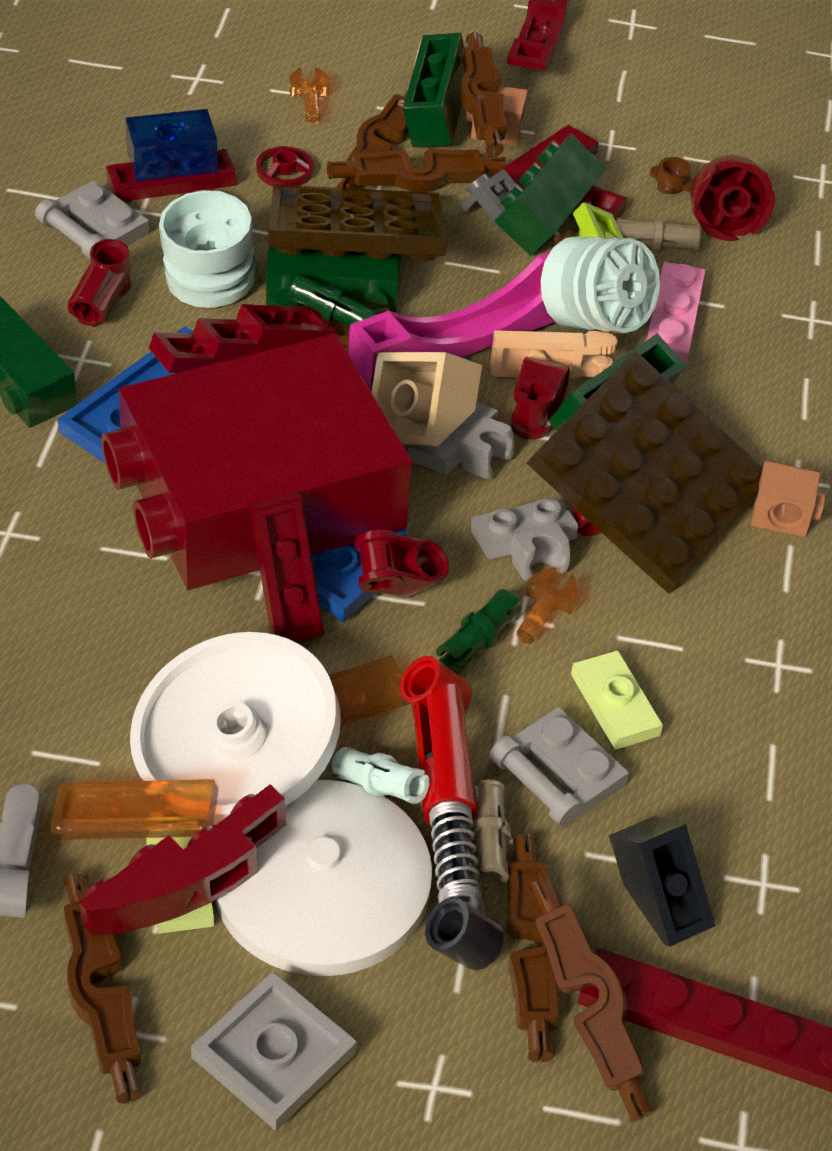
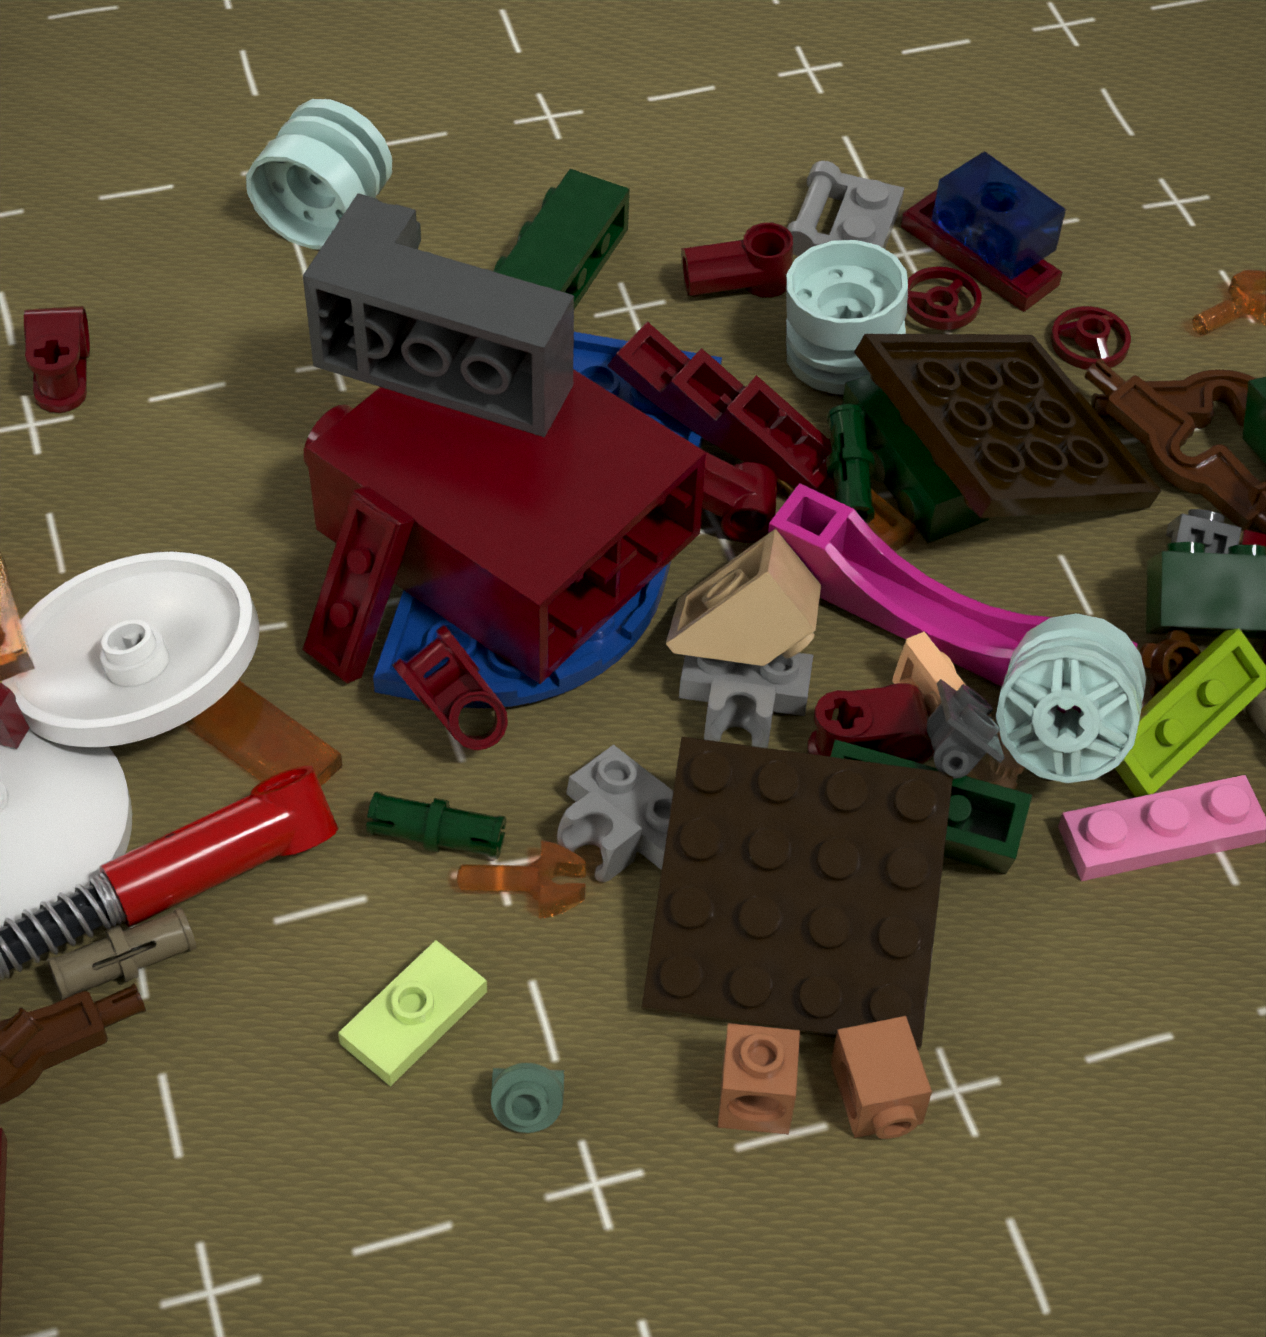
camera: 65 degrees right, 5 degrees up
light aqua pin [332,747,430,804] -> none
light grey plate [489,707,629,827] -> none
black slope [609,816,716,947] -> none
none -> dark grey hinge [303,193,574,437]
none -> sand green plate [491,1063,564,1133]
none -> nougat brick [718,1023,800,1135]
none -> dark grey hinge [927,679,1005,779]

